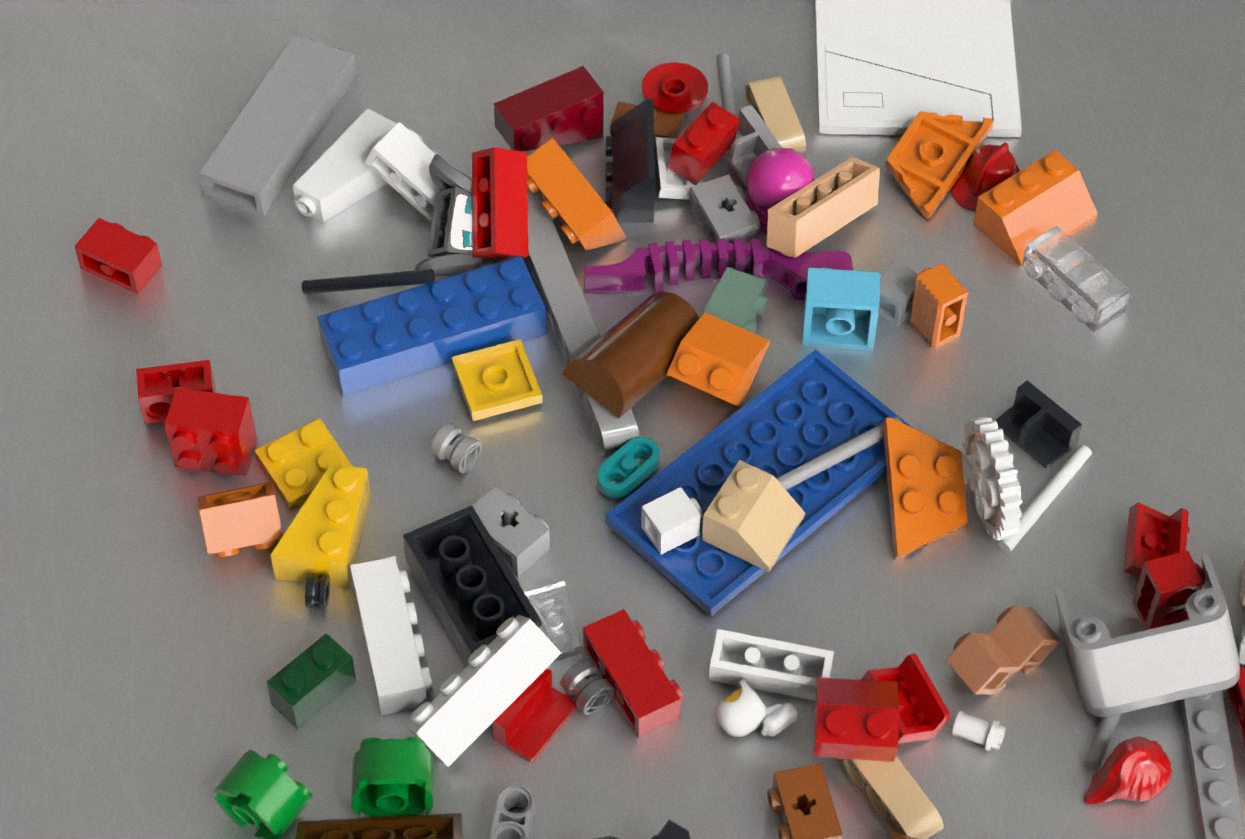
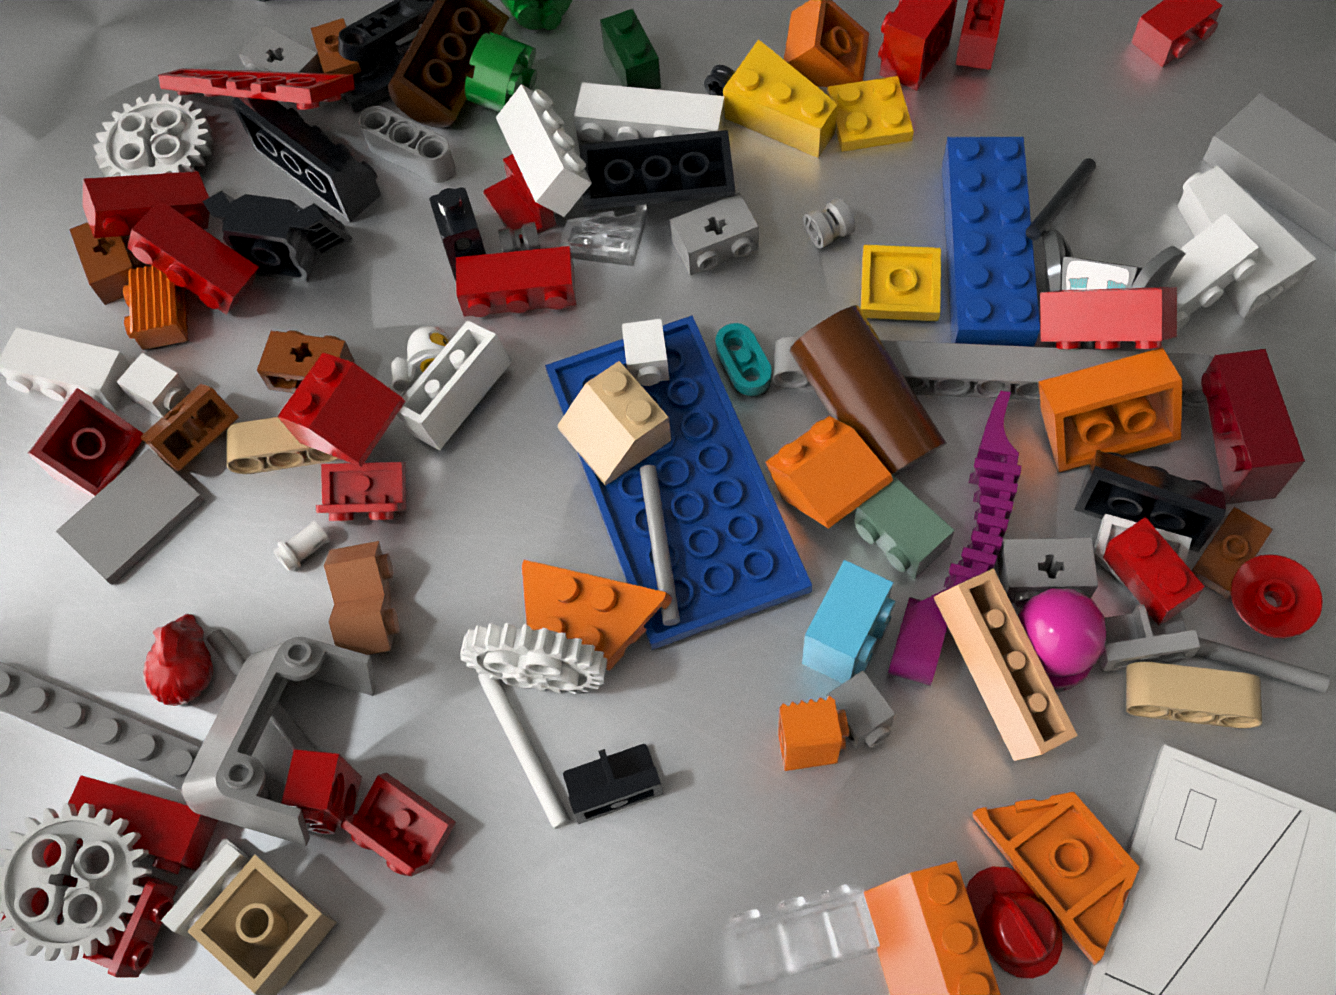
camera: 120 degrees right, 10 degrees up
none -> black torso [429,187,486,281]

